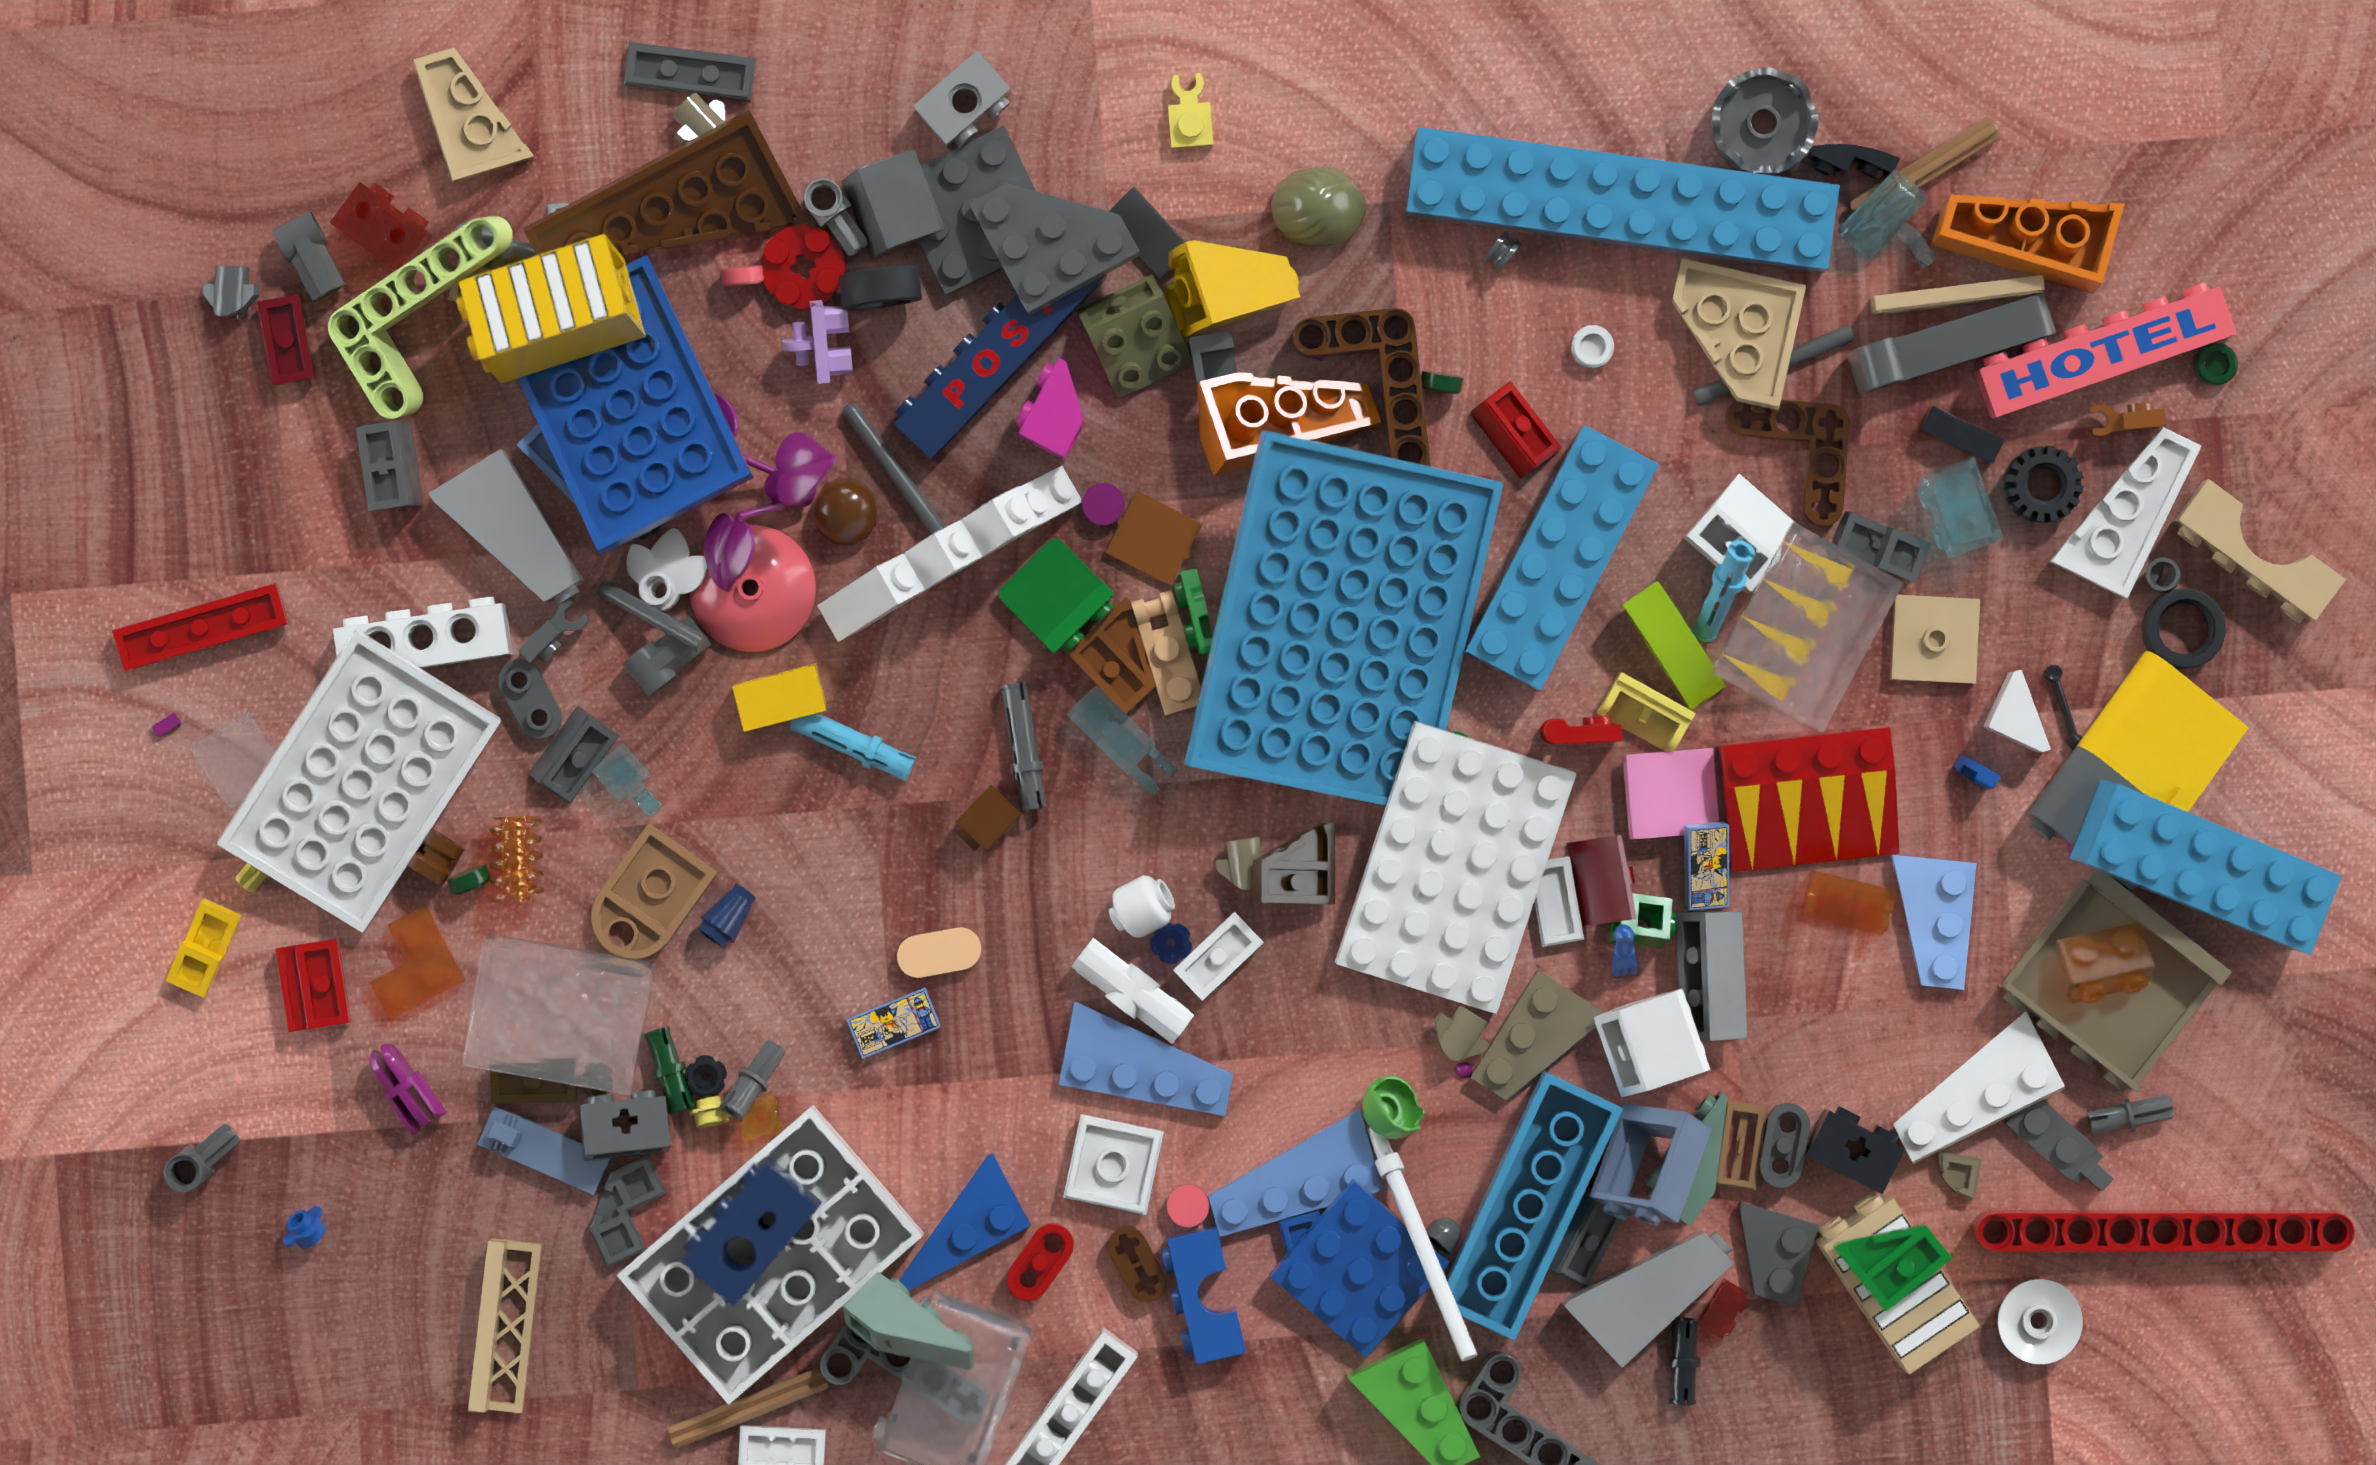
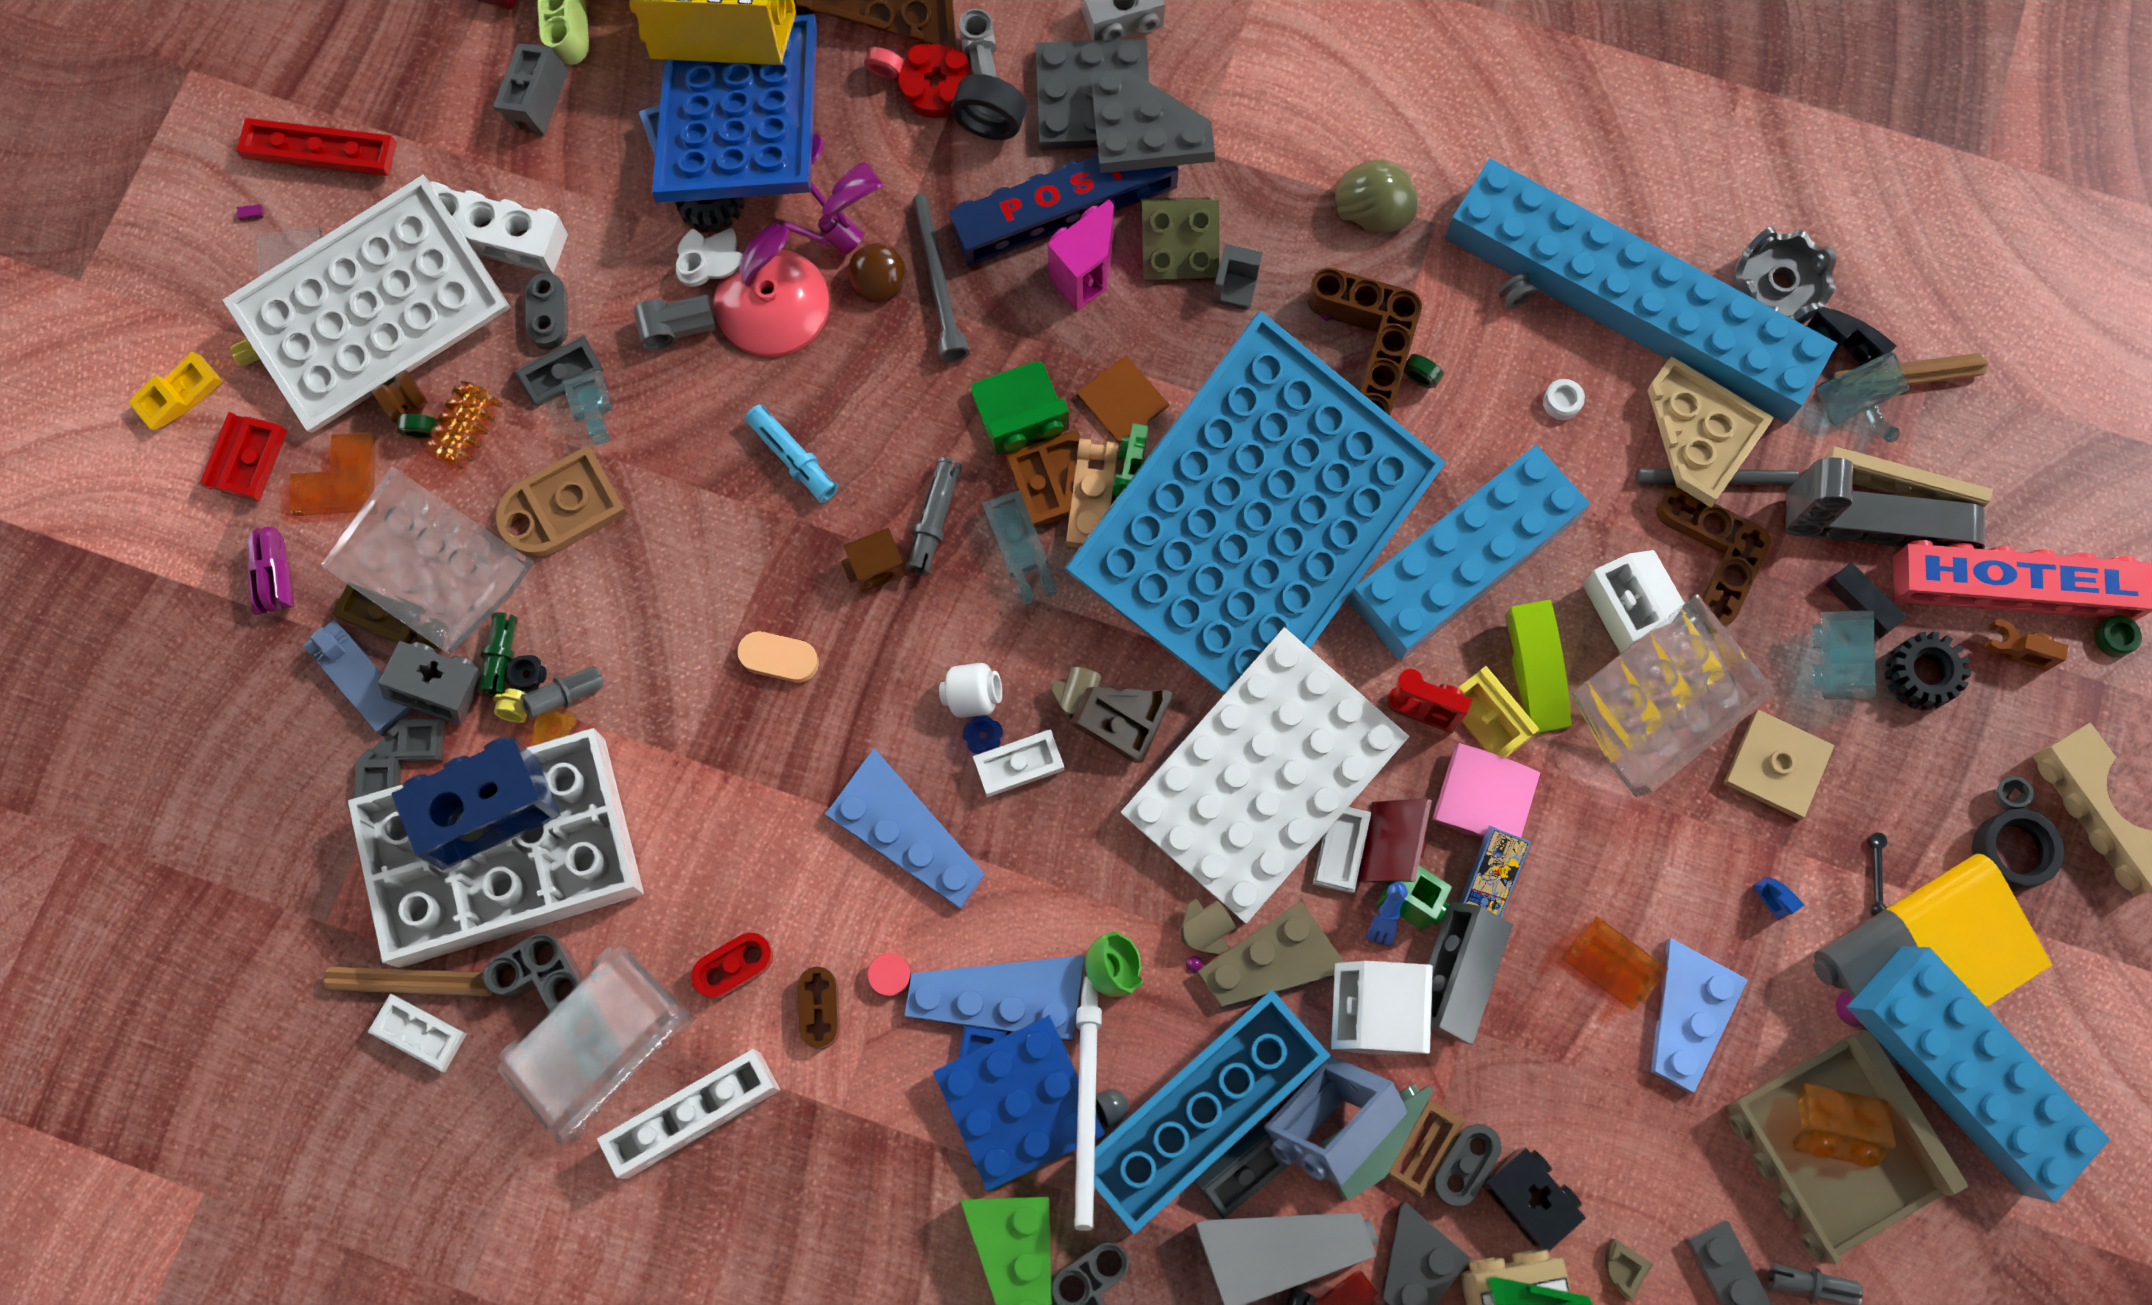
camera: 30 degrees right, 15 degrees down
dark grey axle [164,1124,241,1192] -> none
blue plate [283,1206,326,1249] -> none
light grey slope [428,449,584,605] -> none
tan fence [468,1238,543,1414] -> none
dark grey plate [518,599,590,663] -> none
dark grey bar [597,580,708,652] -> none
dark blue cone [697,883,756,949] -> none
yellow hinge [732,663,827,732] -> none
lavender hips [782,300,853,384] -> none
white arch [817,466,1082,642] -> none
dark grey slope [842,150,945,260] -> none
sand green slope [843,1272,975,1370] -> none
tile [846,987,941,1059] -> none
blue wing [898,1153,1031,1291] -> none
white plate [1063,1114,1164,1215] -> none
white piece [1071,938,1194,1044] -> none
magenta tile [1082,483,1124,526] -> none
dark grey slope [1108,187,1185,279] -> none
blue arch [1161,1225,1246,1364] -> none
yellow slope [1166,240,1300,339] -> none
light yellow plate [1168,73,1213,149] -> none
orange wedge [1198,372,1381,477] -> none
red slope [1470,380,1562,478] -> none
medium azure pin [1692,540,1755,642] -> none
red slope [1717,727,1900,872] -> none
dark grey slope [1830,511,1931,583] -> none
white wing [1893,1012,2065,1164] -> none
orange wedge [1931,195,2125,294] -> none
white slope [1983,670,2051,753] -> none
white wing [2049,427,2201,599] -> none

